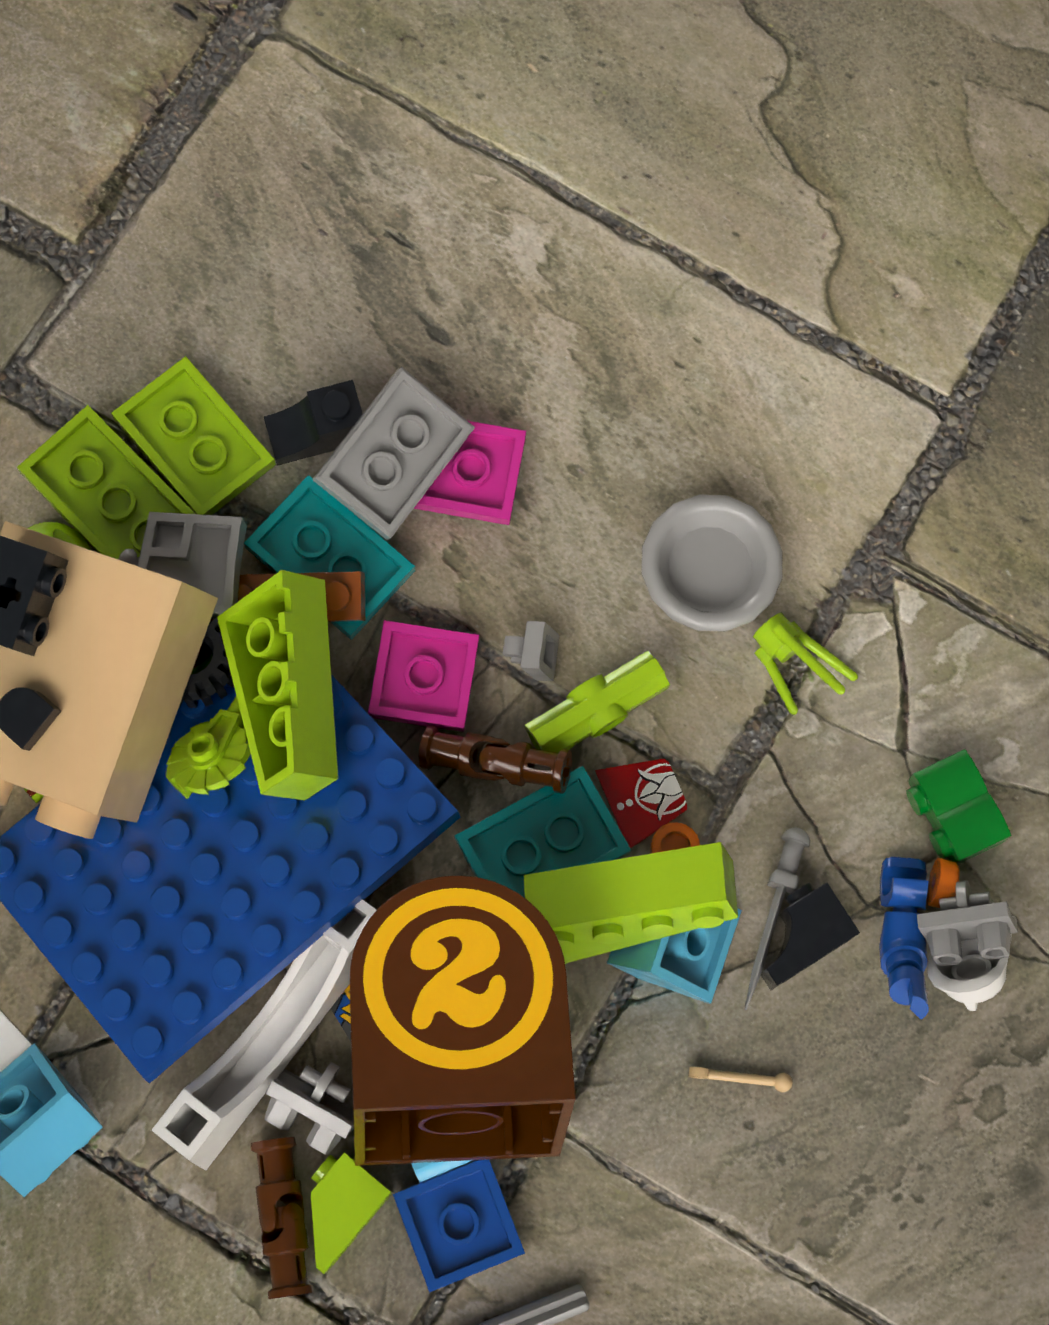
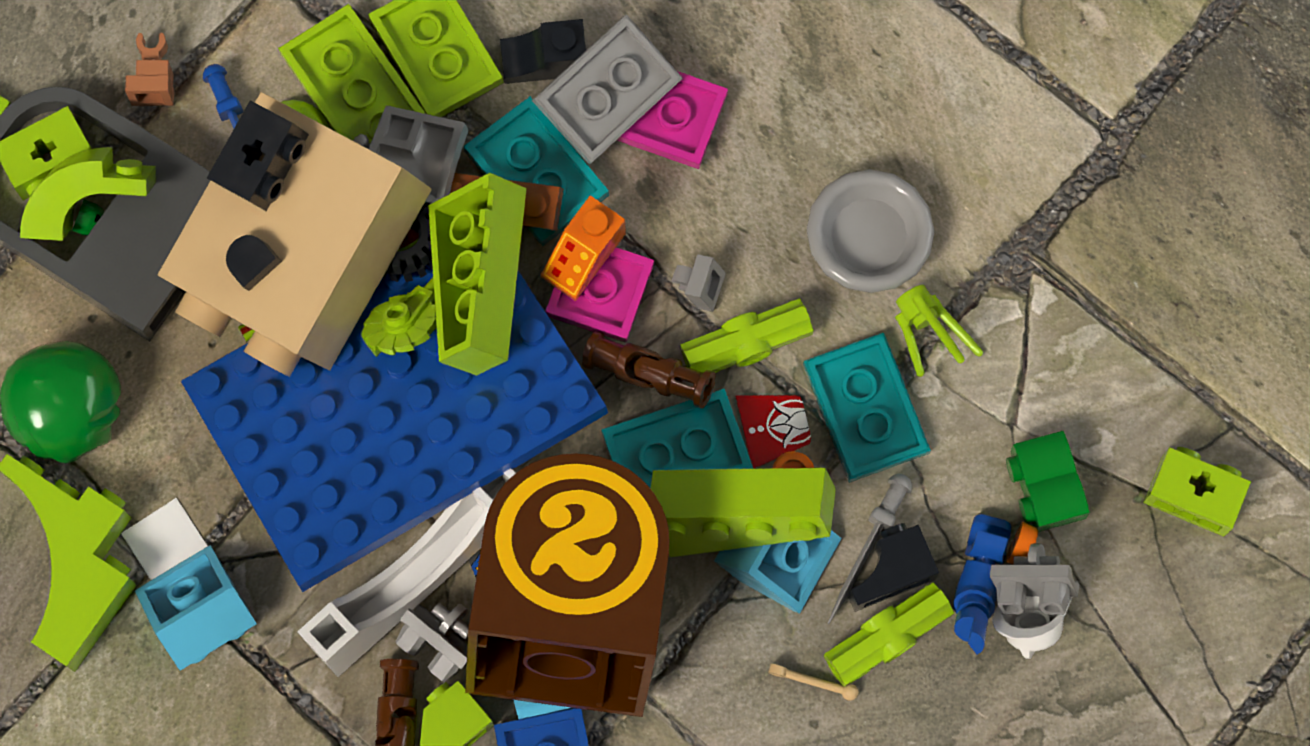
camera: 15 degrees right, 0 degrees up
none -> orange slope [541,195,626,301]
none -> teal tile [803,333,931,483]
none -> lime piece [823,582,954,687]

